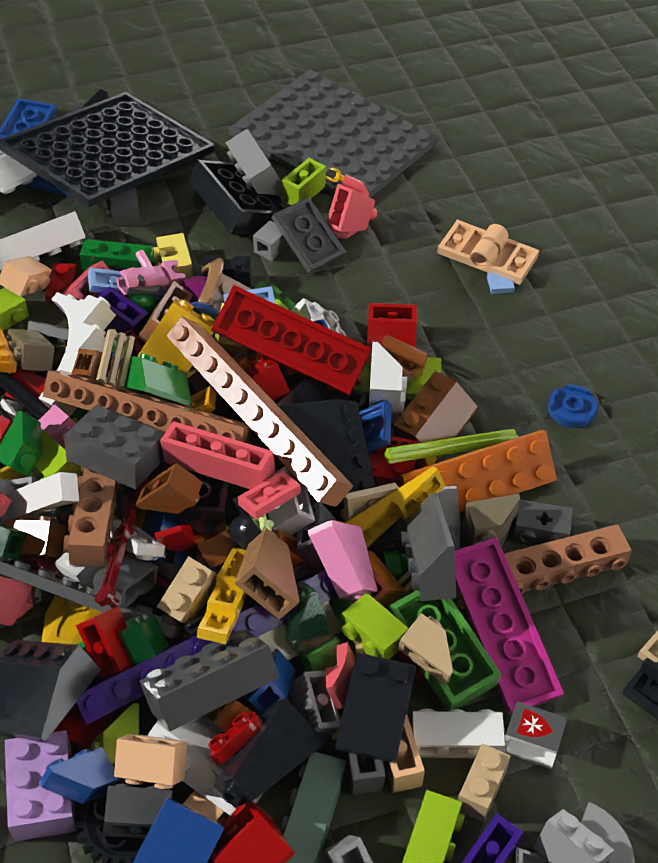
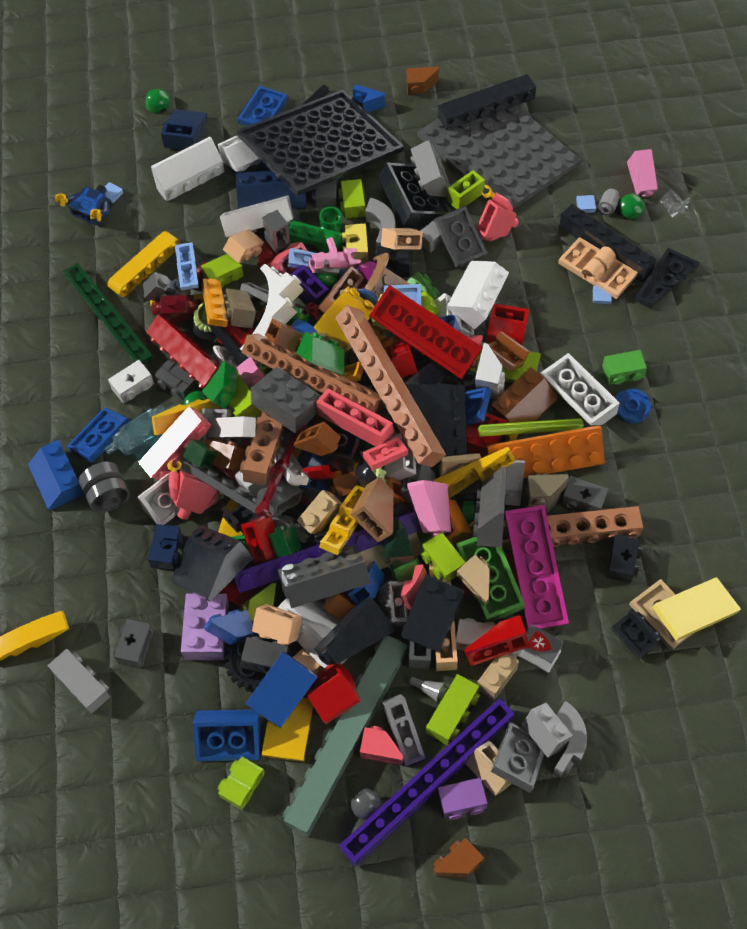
camera: 15 degrees right, 10 degrees up
tan tile [96,329,135,389] -> none
red plate [207,712,263,765] -> none
none -> black bracket [221,505,259,535]
none -> dark blue slope [236,171,306,209]
none -> dark grey brick [262,210,290,253]
none -> green wheel [319,206,343,235]
none -> lime brick [338,179,366,219]
none -> blue slope [353,84,386,112]
none -> light grey arch [365,198,395,252]
none -> light nougat brick [381,228,423,249]
none -> dark orange slope [406,67,439,95]
none -> light grey cone [410,677,448,703]
none -> black brick [438,74,536,130]
none -> white slope [446,261,509,329]
none -> red slope [464,615,531,666]
none -> white slope [540,353,620,425]
none -> black brick [559,204,656,283]
none -> light blue tile [576,195,596,213]
none -> light grey brick [598,189,620,214]
none -> bright green brick [602,350,647,385]
none -> black brick [607,534,642,583]
none -> green hair [617,194,645,219]
none -> bright pink slope [627,149,658,198]
none -> black wing [634,248,700,308]
none -> clear bracket [659,189,690,217]

